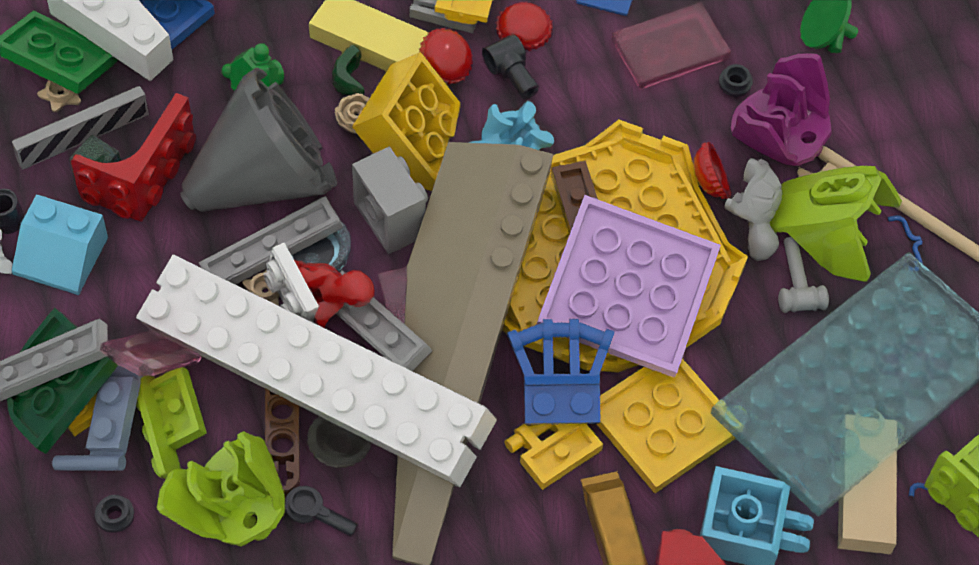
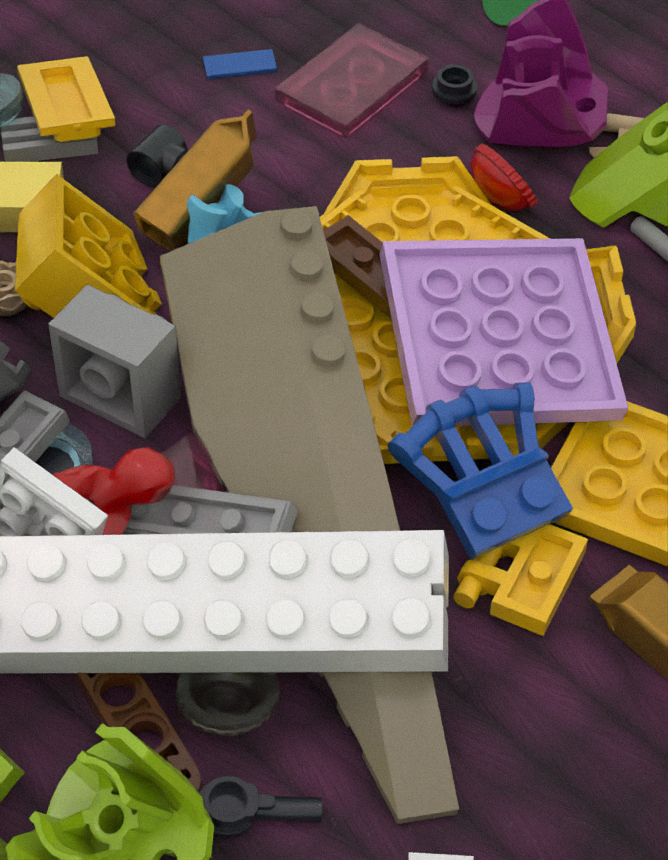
camera: 25 degrees left, 10 degrees down
red hat [419,28,473,84] -> none
red hat [496,2,553,51] -> none
light grey animal [725,158,782,261] -> none
none -> pearl gold piece [133,109,257,252]

